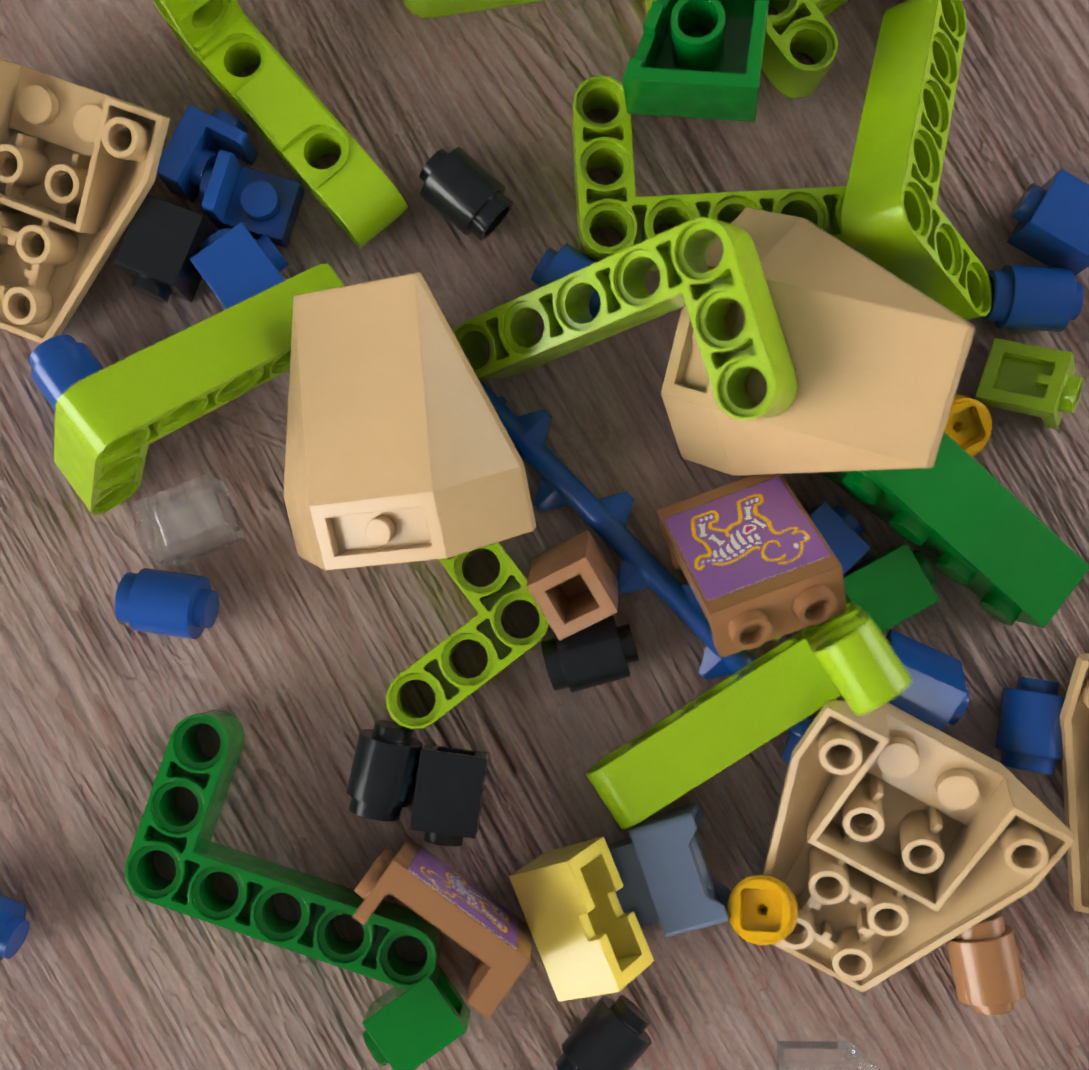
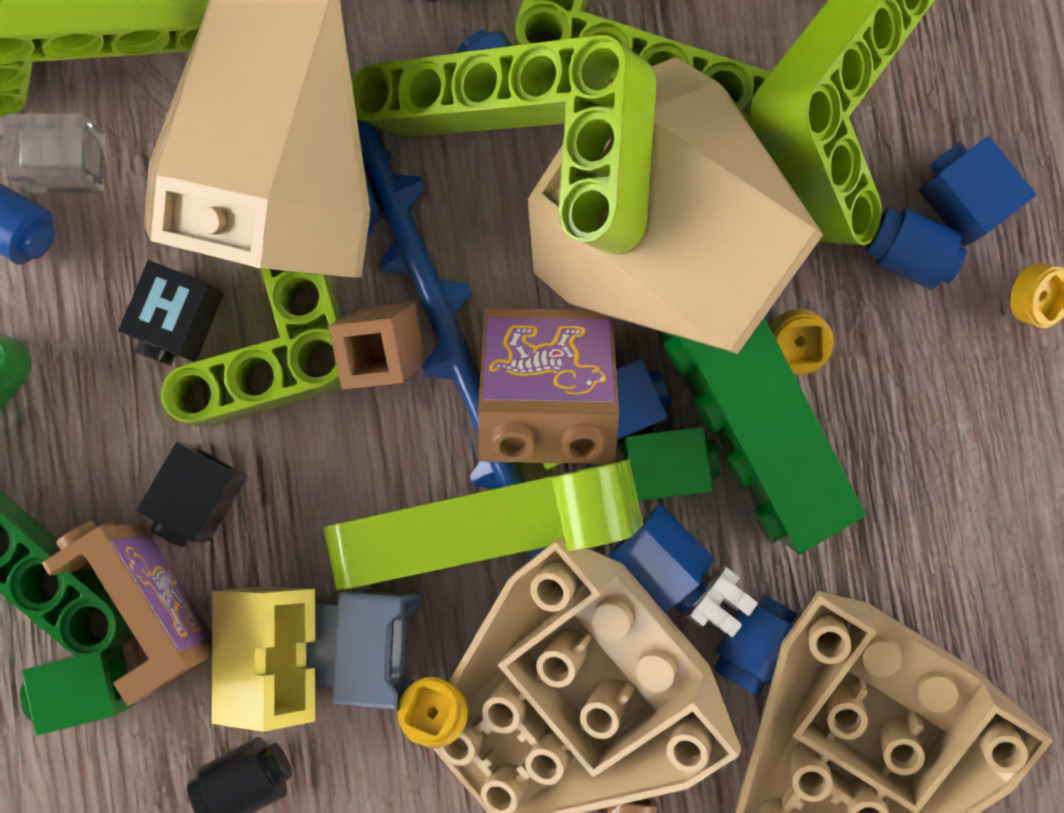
camera: 15 degrees right, 0 degrees up
black brick [346,720,423,822] -> none
black brick [541,615,639,693] -> none
lime bracket [975,338,1084,430] -> none
none -> black brick [118,260,224,366]
none -> white piece [685,565,758,638]

